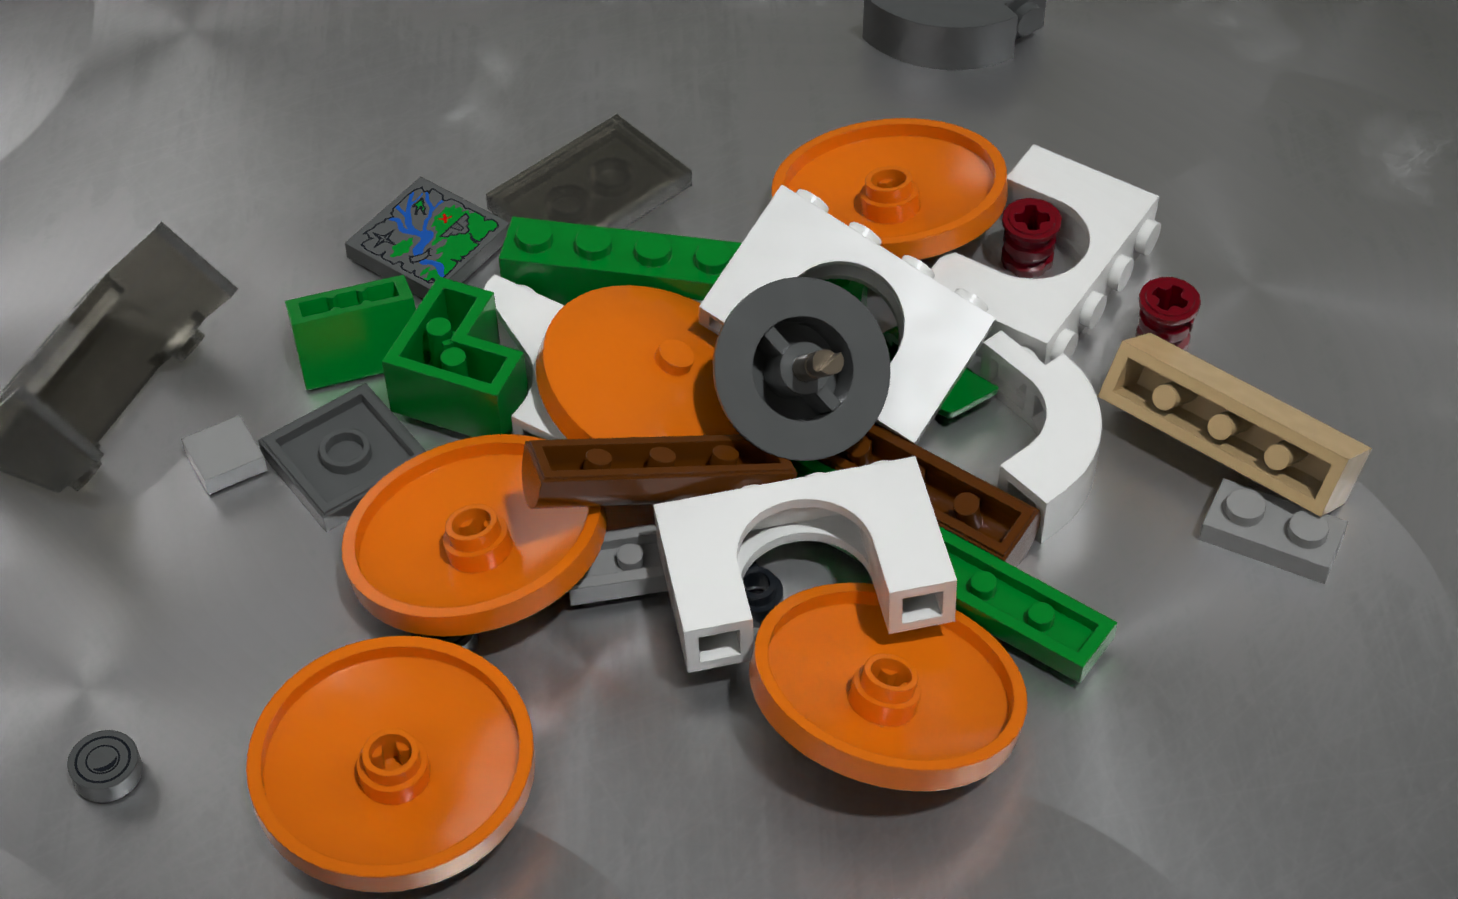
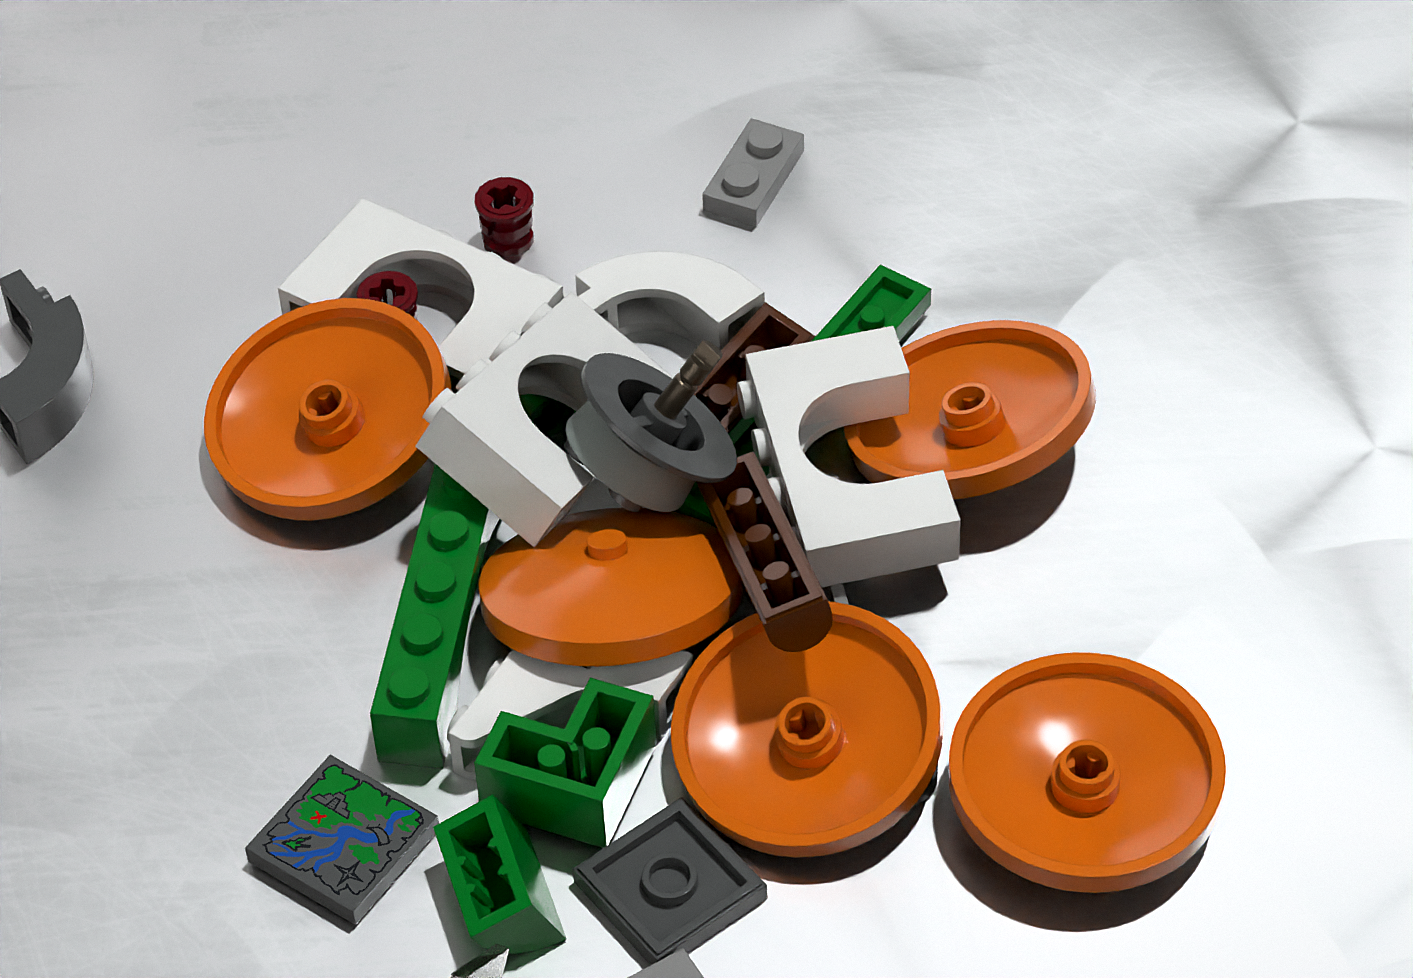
camera: 90 degrees left, 0 degrees up
clear smoke tile [486,114,692,229] -> none
tan brick [1097,333,1372,517] -> none

